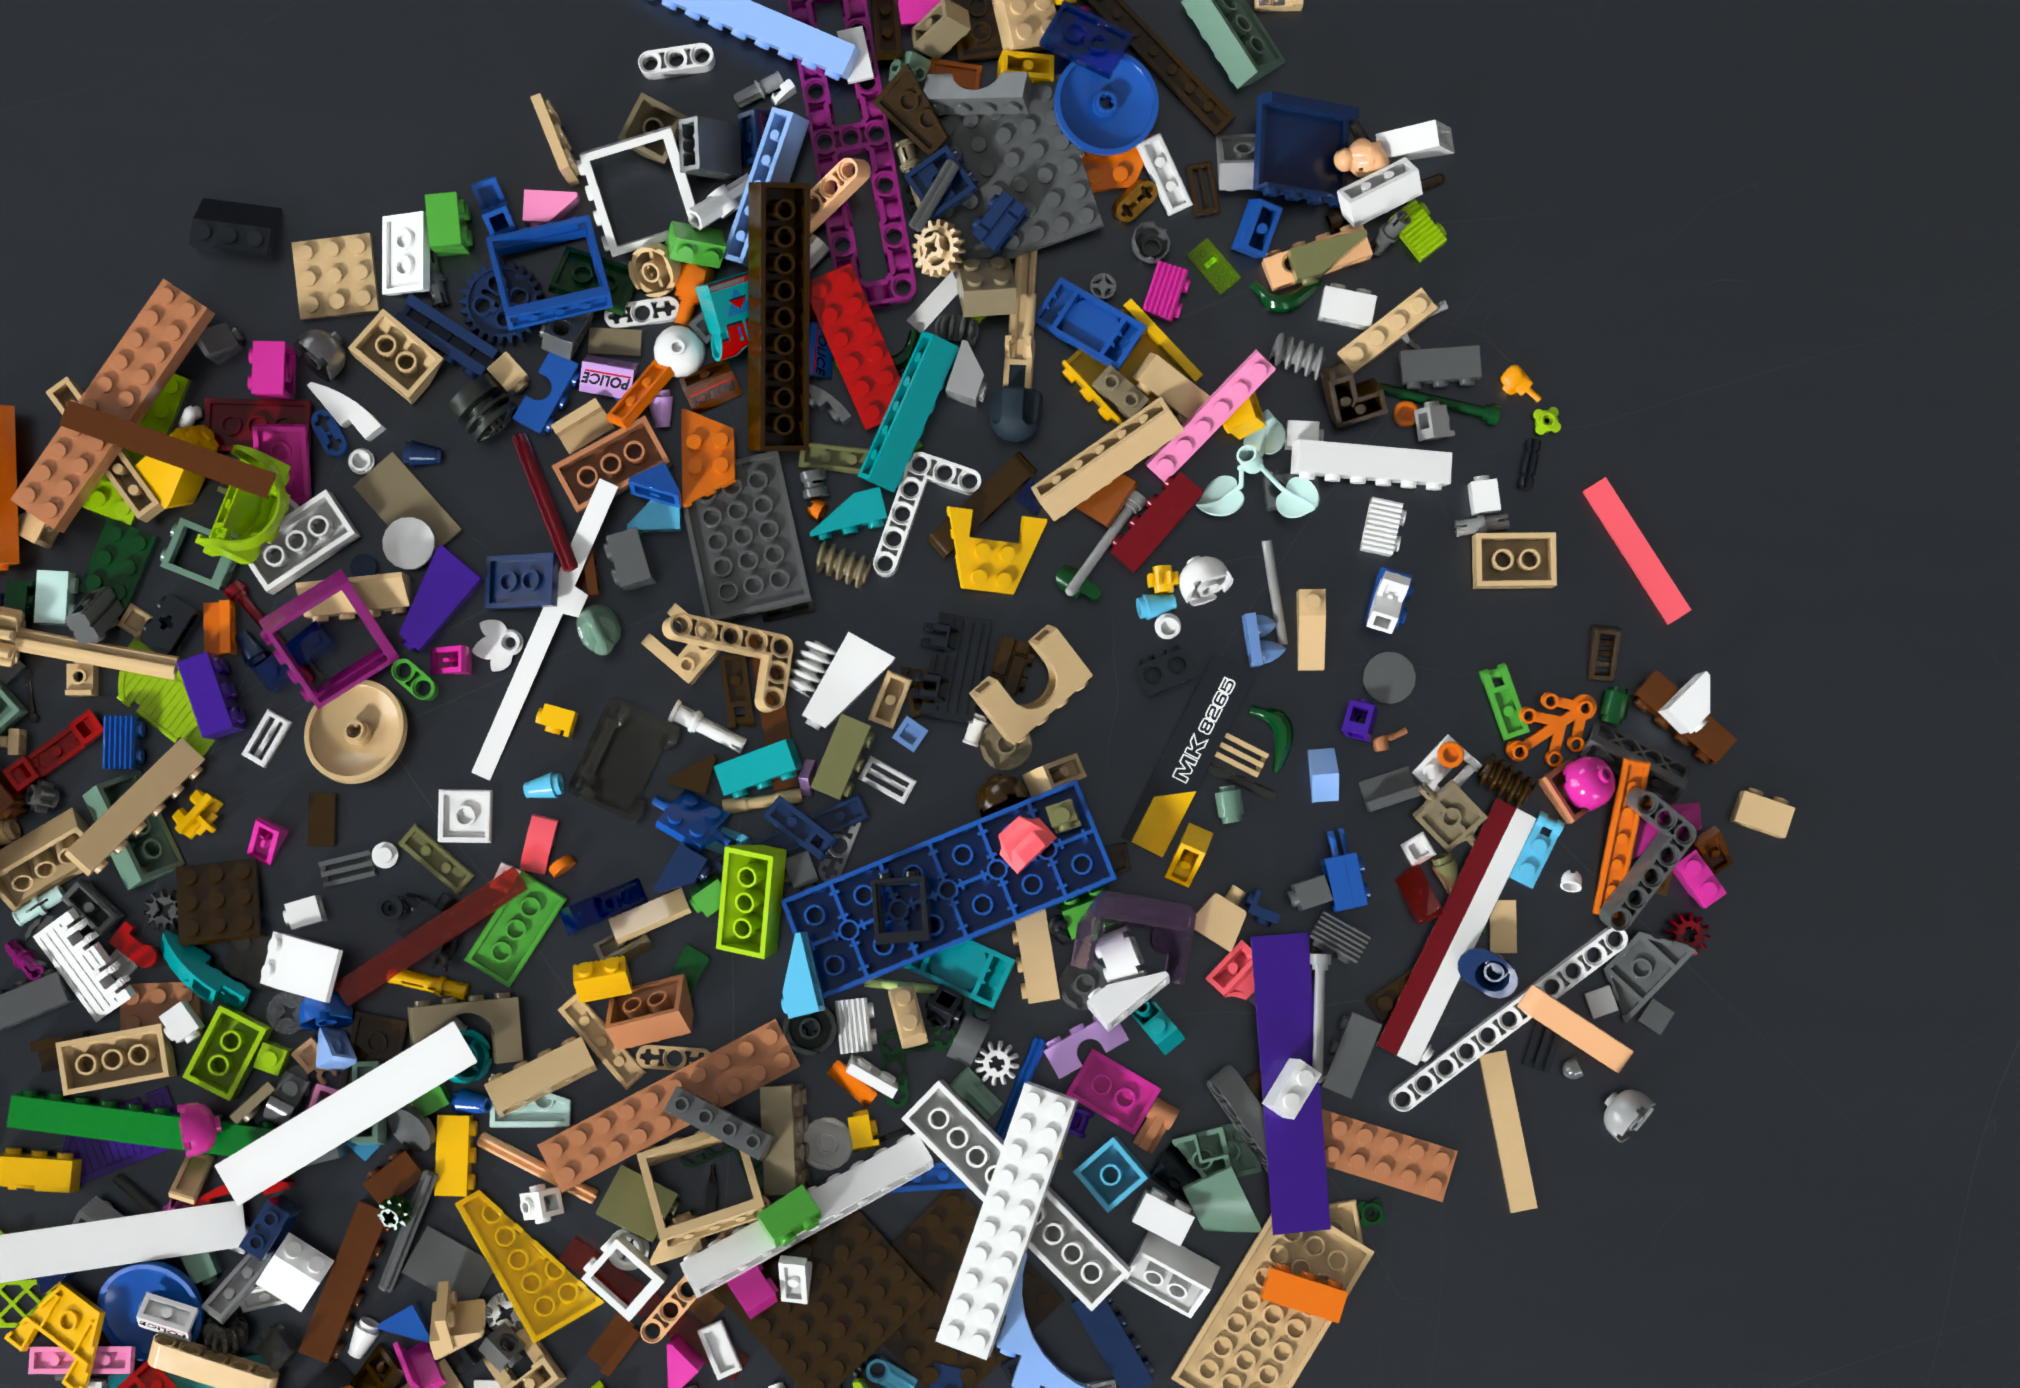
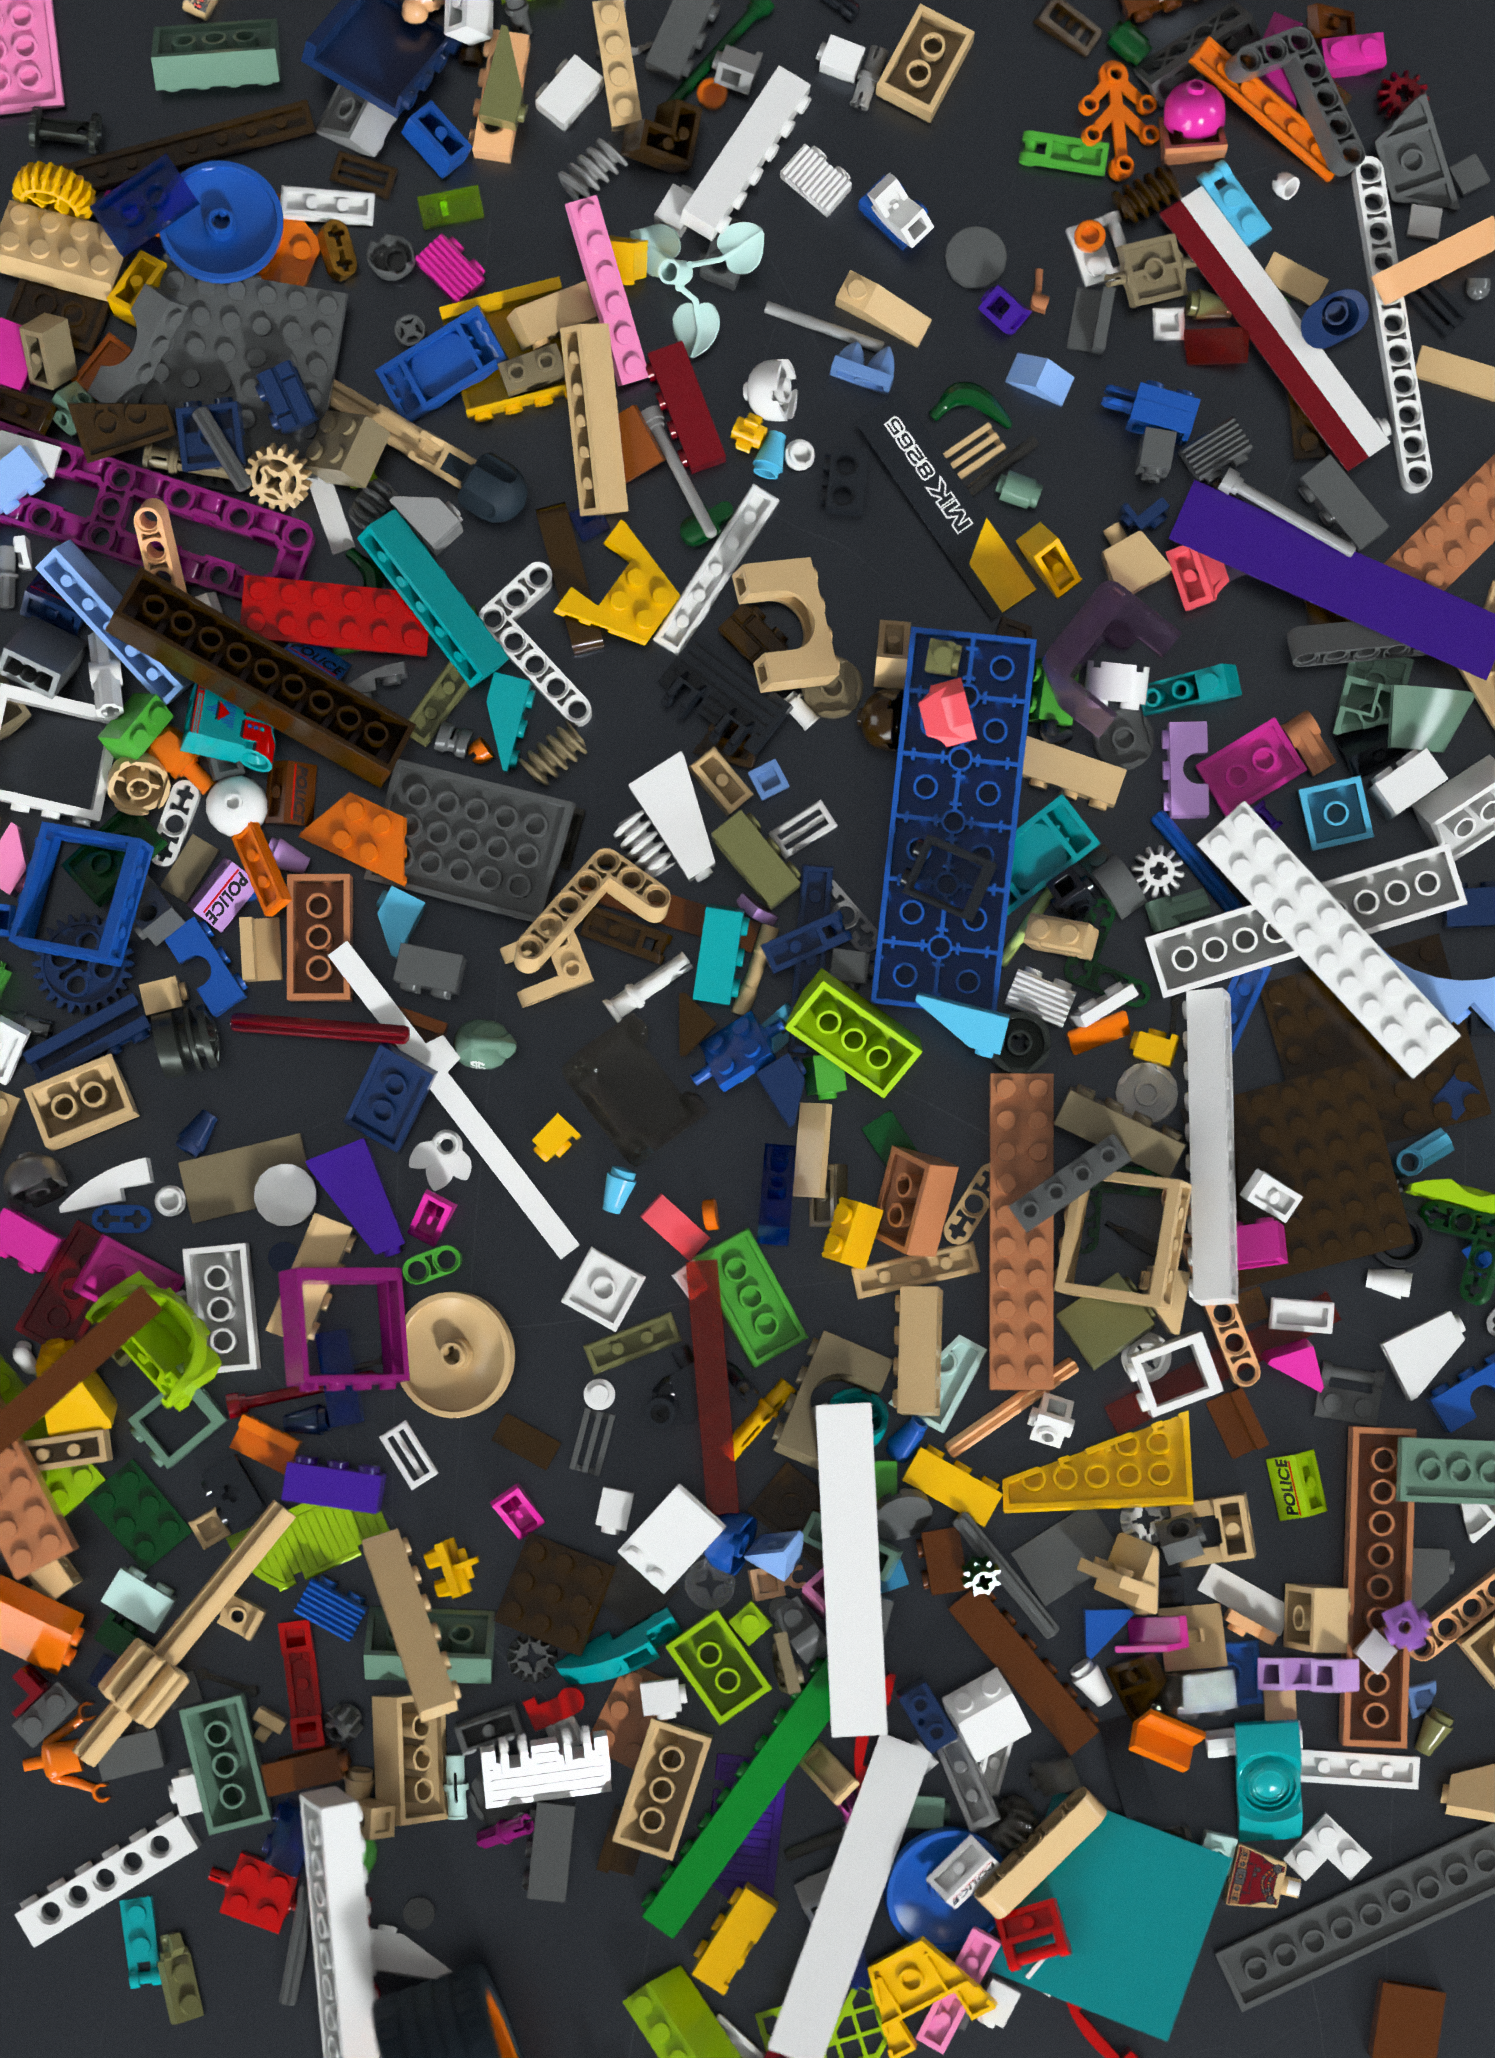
camera: 65 degrees left, 0 degrees up
dark grey brick [64,586,124,644] -> none
dark pink cylinder [177,1102,222,1158] -> none
blue slope [628,462,683,509] -> none
bright green brick [757,1184,822,1248] -> none
white slope [1087,971,1170,1032] -> none
dark green piece [1250,278,1322,312] -> none
white brick [1262,1058,1322,1120] -> none
none -> white tile [653,483,780,656]

